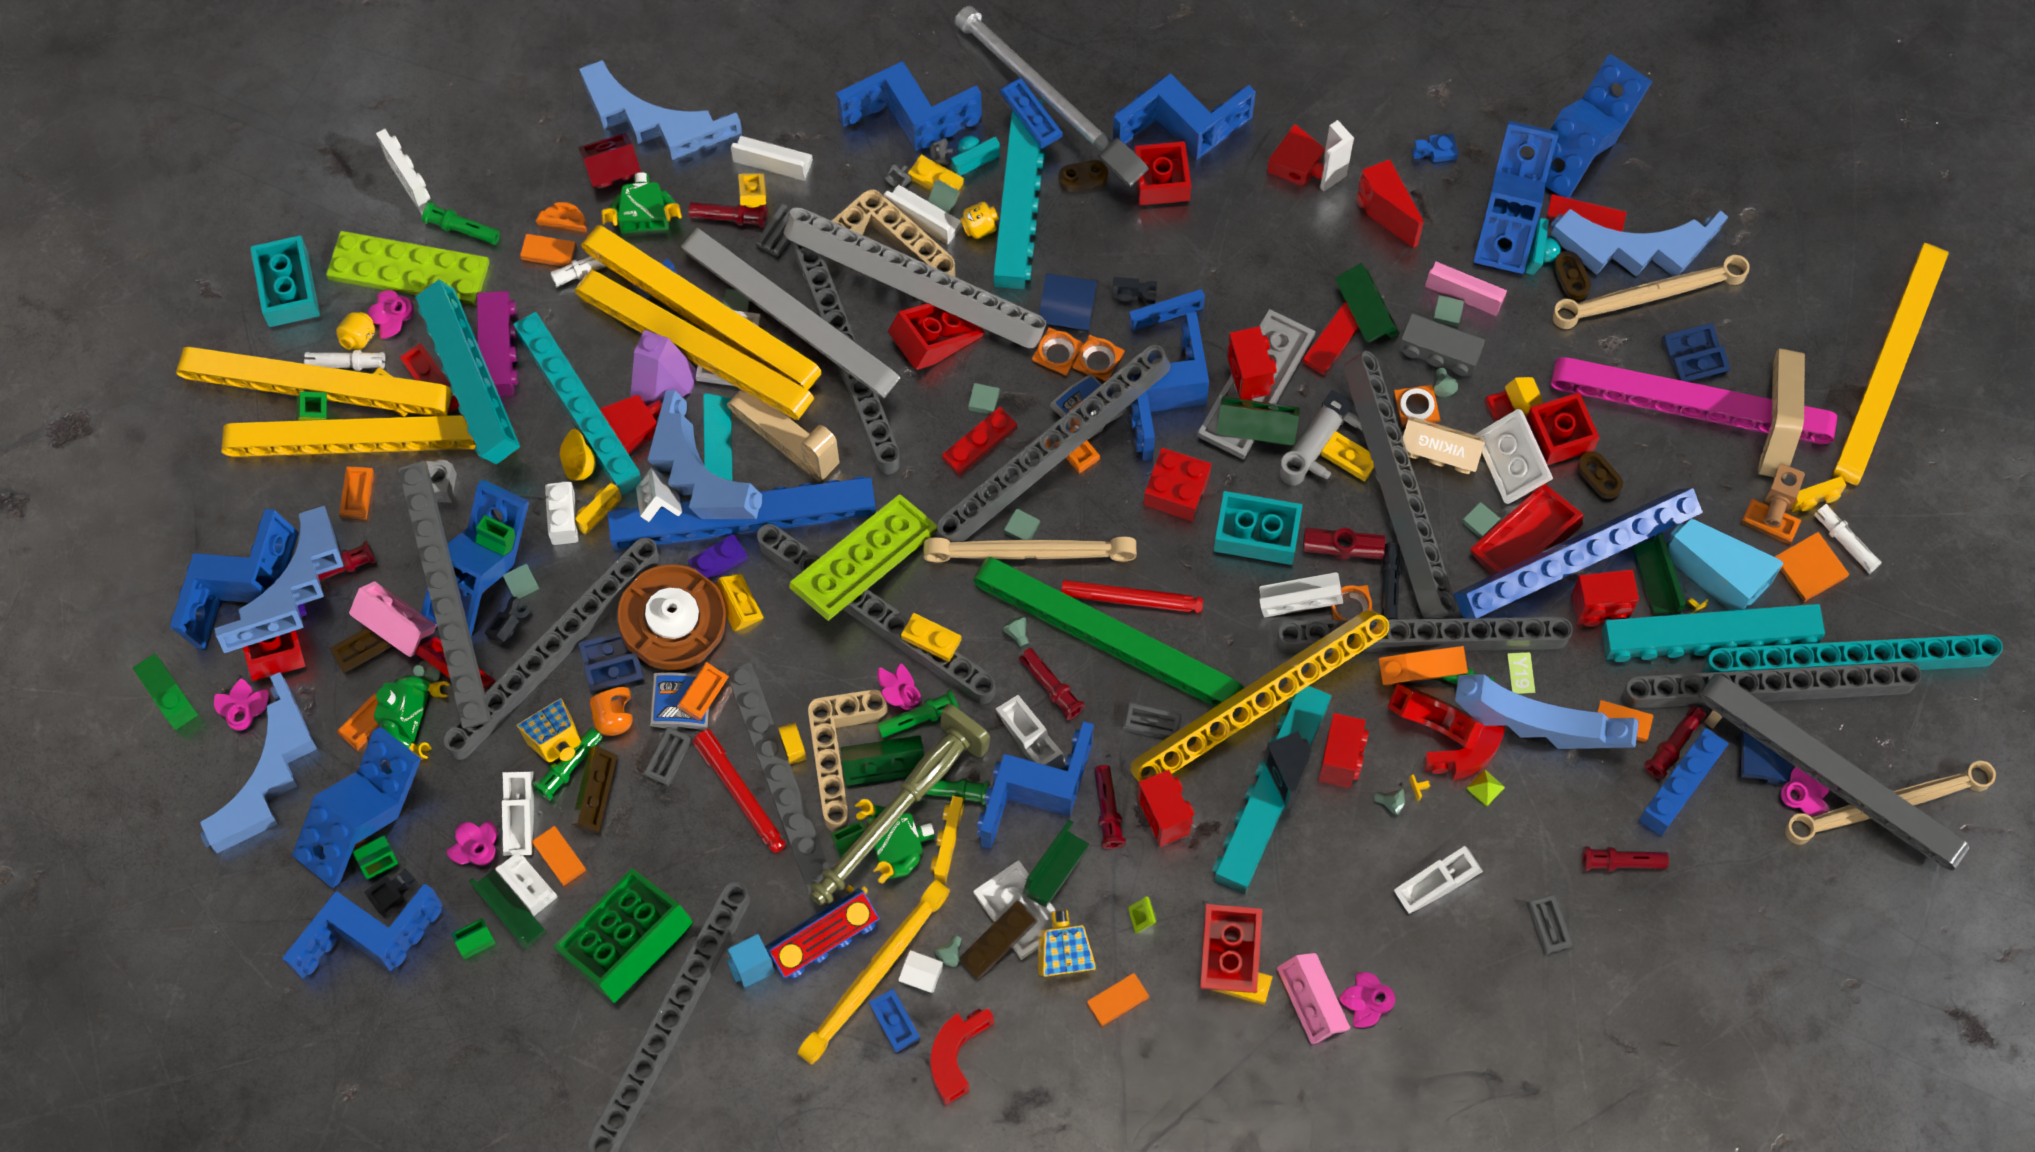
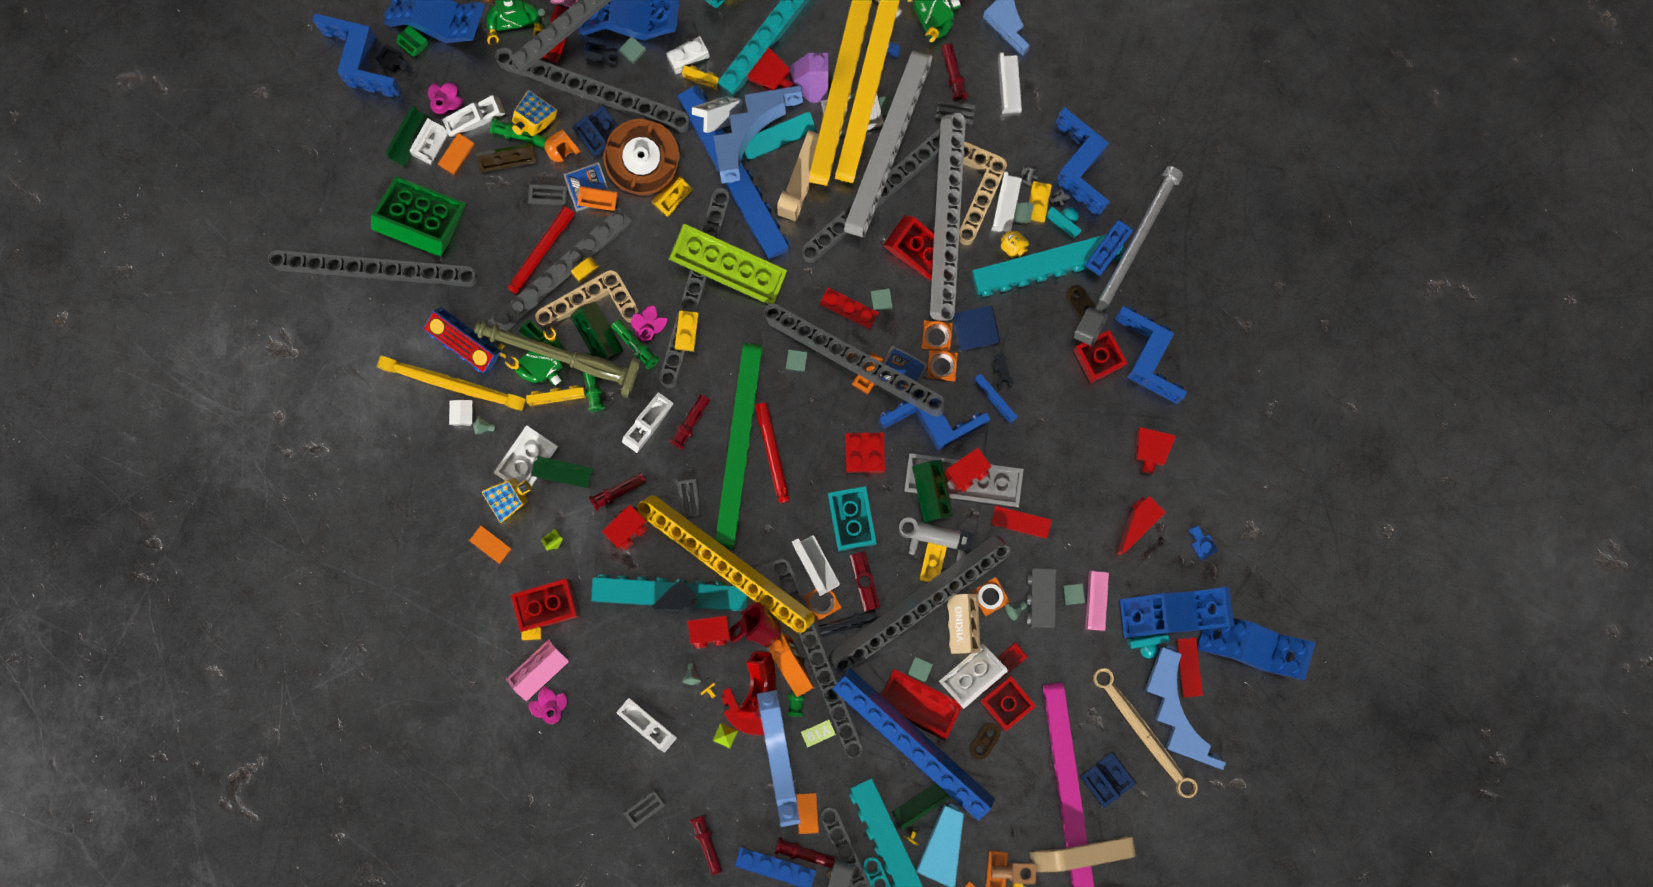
camera: 65 degrees right, 15 degrees up
green piece [451,917,496,960] -> none
green piece [475,515,515,556] -> none
yellow cap [559,428,596,481] -> none
dark purple plate [688,534,748,580] -> none
dark azure brick [726,934,775,988] -> none
yellow plate [738,173,766,207] -> none
blue plate [869,989,920,1053] -> none
tan piece [924,537,1137,563] -> none
red arch [931,1008,994,1106] -> none
dark brown plate [959,900,1038,980] -> none
blue bracket [977,721,1094,849] -> none
sand green rock [1002,617,1029,647] -> none
white panel [1320,120,1354,192] -> none
dark green panel [1335,263,1400,342] -> none
yellow piece [1505,377,1543,416] -> none
dark brown plate [1554,251,1591,300] -> none
red brick [1571,570,1639,627] -> none
none -> dark red container [729,602,781,648]

